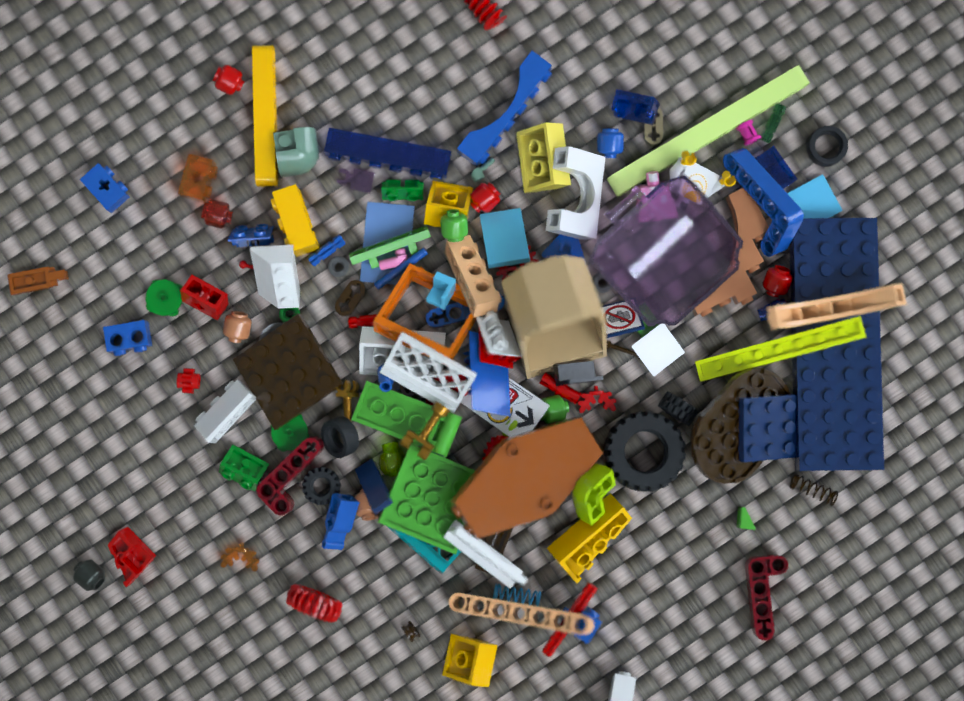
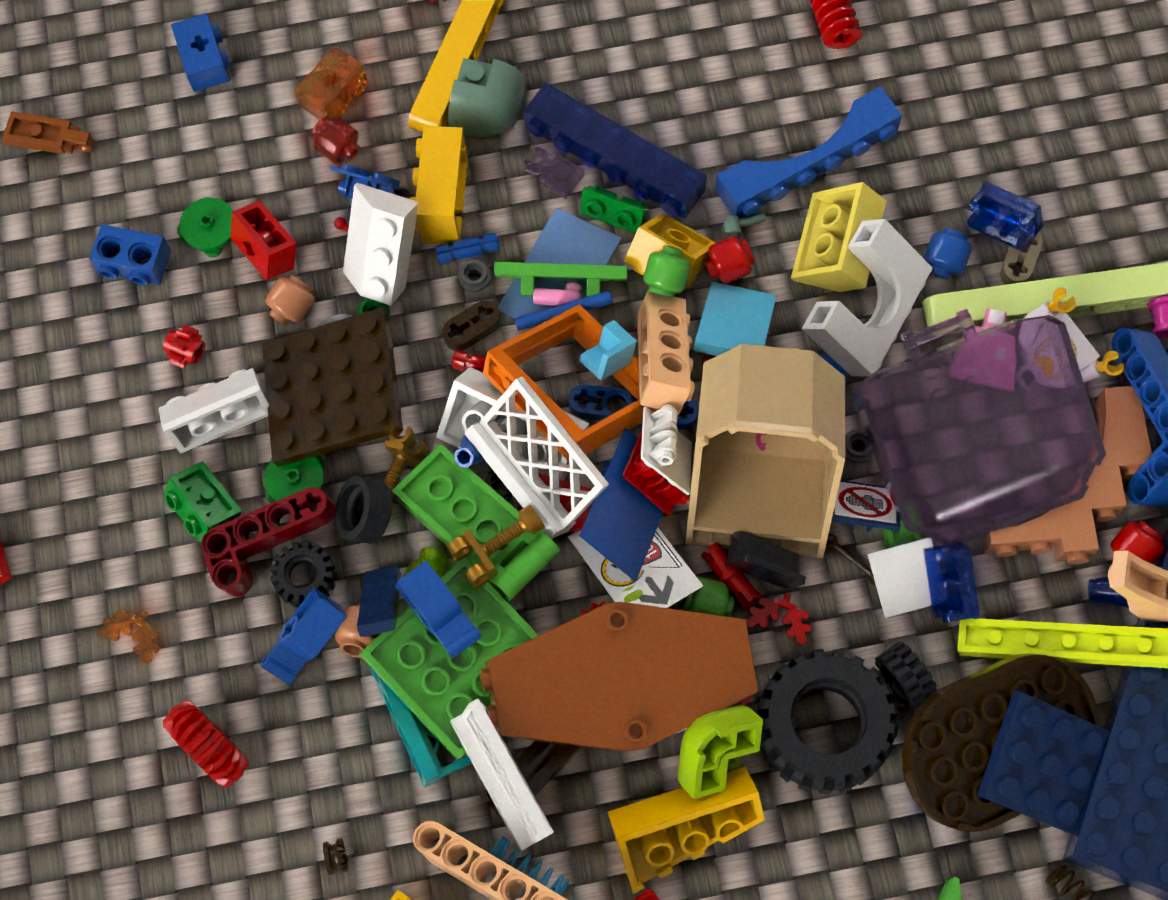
camera: 25 degrees right, 15 degrees down
none -> blue piece [395,560,482,659]
none -> clear blue hinge [923,541,980,622]

